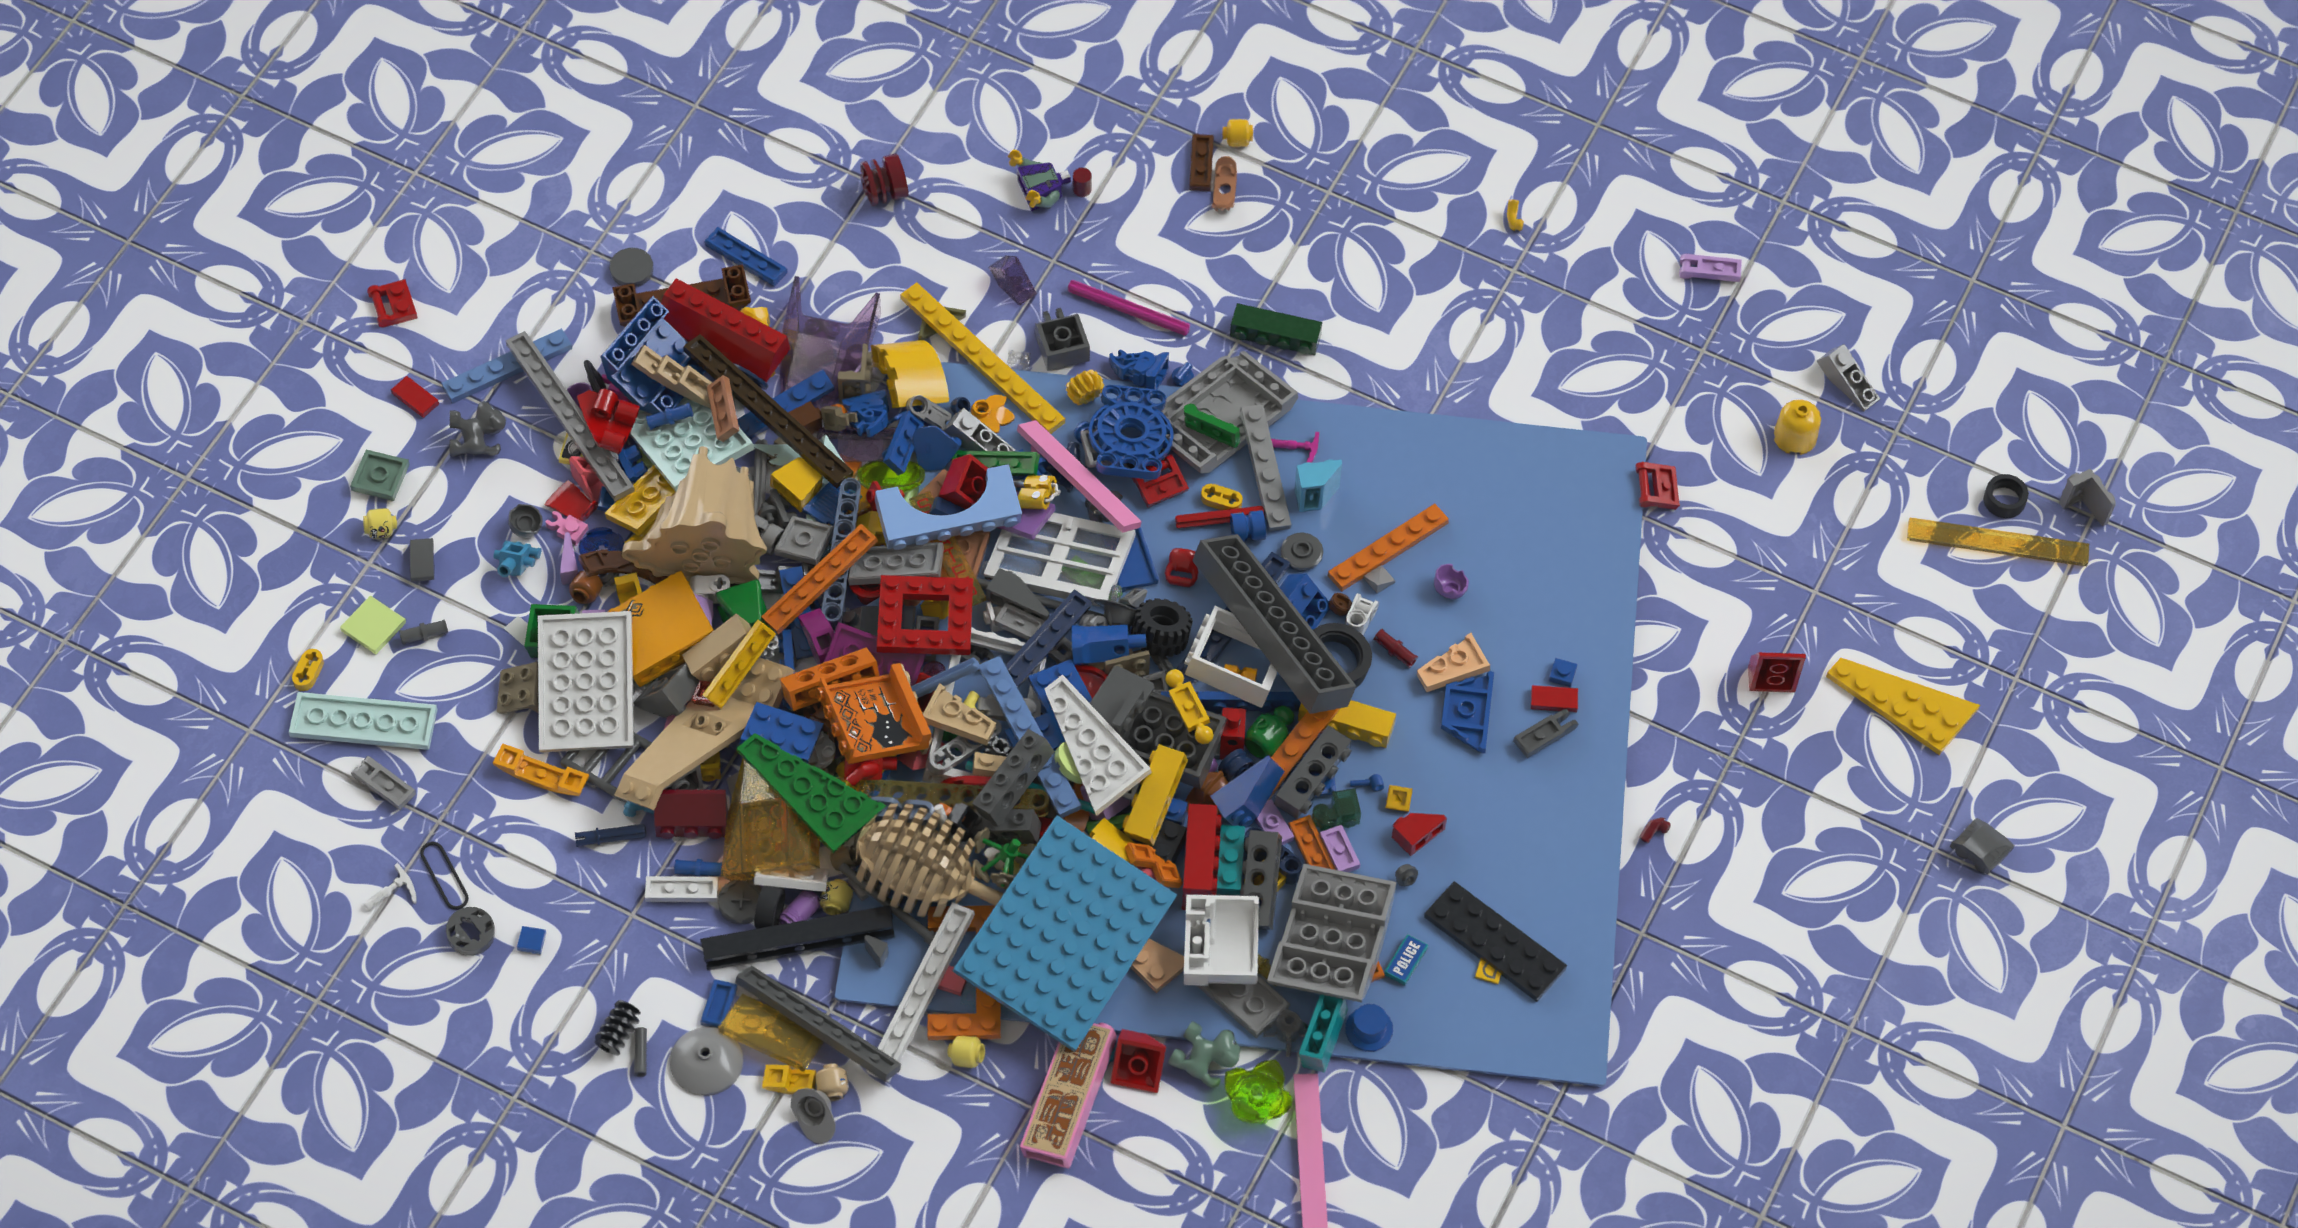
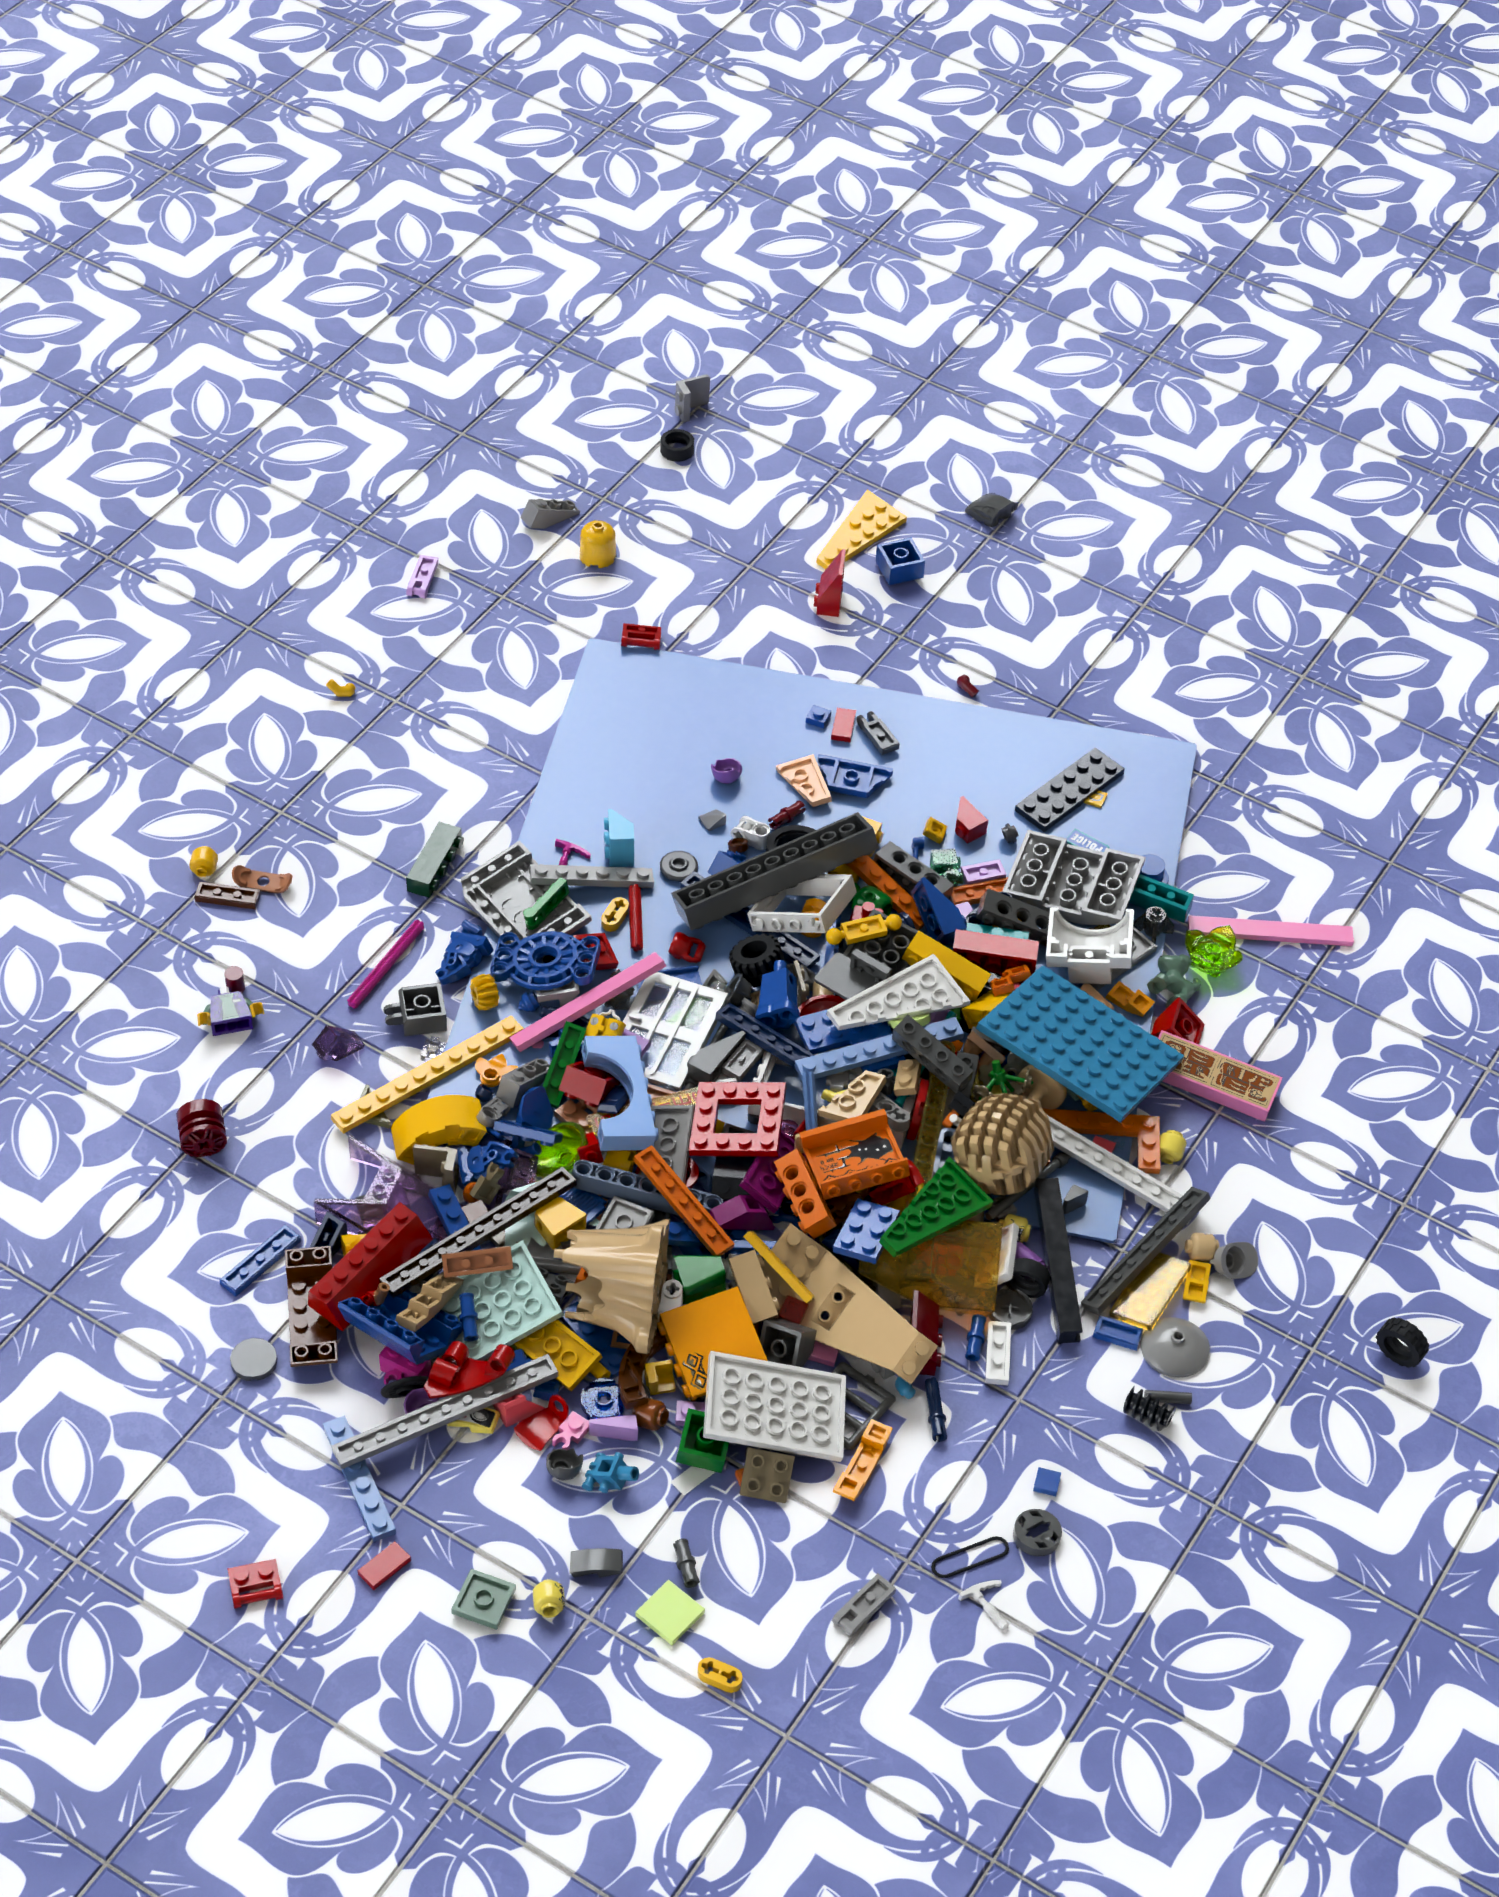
camera: 85 degrees left, 10 degrees down
light aqua plate [289,692,437,750] -> none
dark grey animal [450,401,506,457] -> none
blue wheel [1230,510,1266,542] -> none
orange plate [1328,504,1449,592] -> none
clear yellow tile [1907,517,2089,567] -> none
none -> dark blue slope [309,1211,348,1257]
none -> medium nougat arm [360,1282,390,1306]
none -> blue brick [875,537,925,585]
none -> light orange slope [1105,981,1155,1017]

